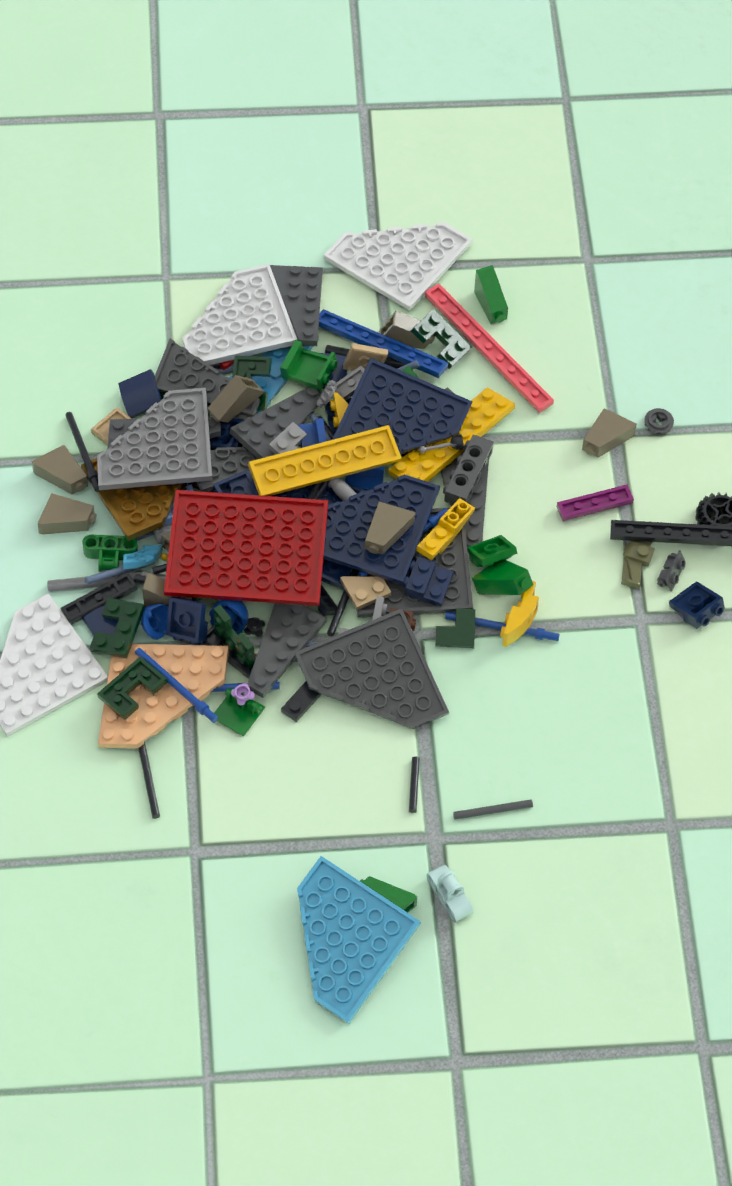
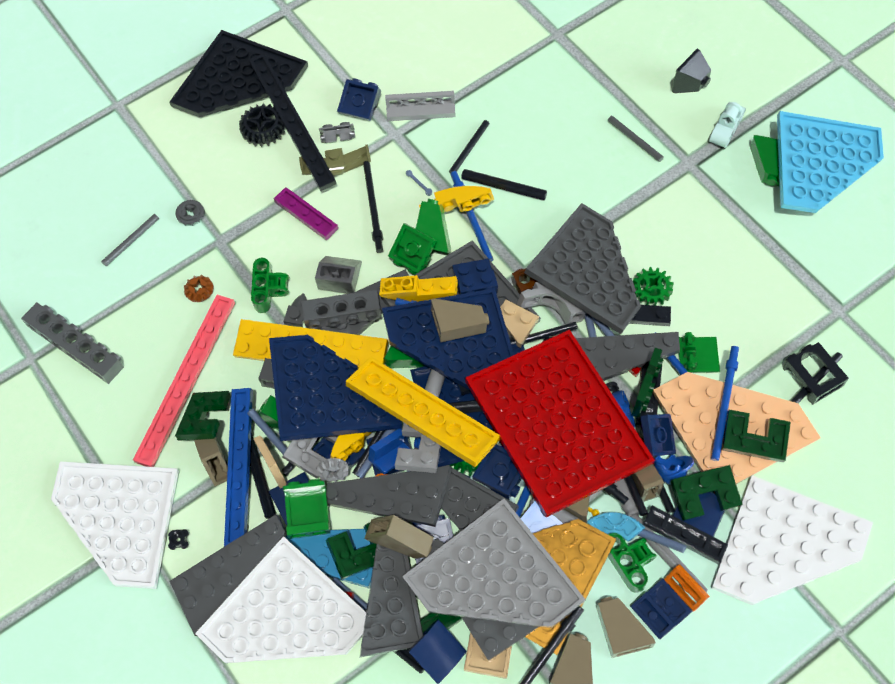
camera: 115 degrees left, 5 degrees up
lavender plate [231,683,255,705] -> none
black bar [409,756,420,813] -> none
hinge [419,434,465,454] -> none
dark green tile [435,608,476,648] -> none
green slope [474,265,508,324] -> none
dark tan slope [582,408,637,458] -> none
none -> dark grey brick [21,302,124,384]
none -> bar [101,214,159,266]
none -> black plate [168,529,189,550]
none -> dark orange gear [184,274,214,302]
none -> green piece [251,257,289,313]
none -> dark grey plate [283,293,307,327]
none -> flat silver slope [315,256,362,293]
none -> black bar [363,161,383,253]
none -> light grey fence [385,91,456,122]
none -> sand blue hinge [406,170,432,196]
none -> black bar [449,120,490,174]
none -> black axle [461,169,547,200]
none -> dark blue slope [630,578,693,640]
none -> green gear [633,267,674,306]
none -> orange tile [664,564,710,612]
none -> slope [672,48,711,94]
none -> black panel [783,342,849,405]

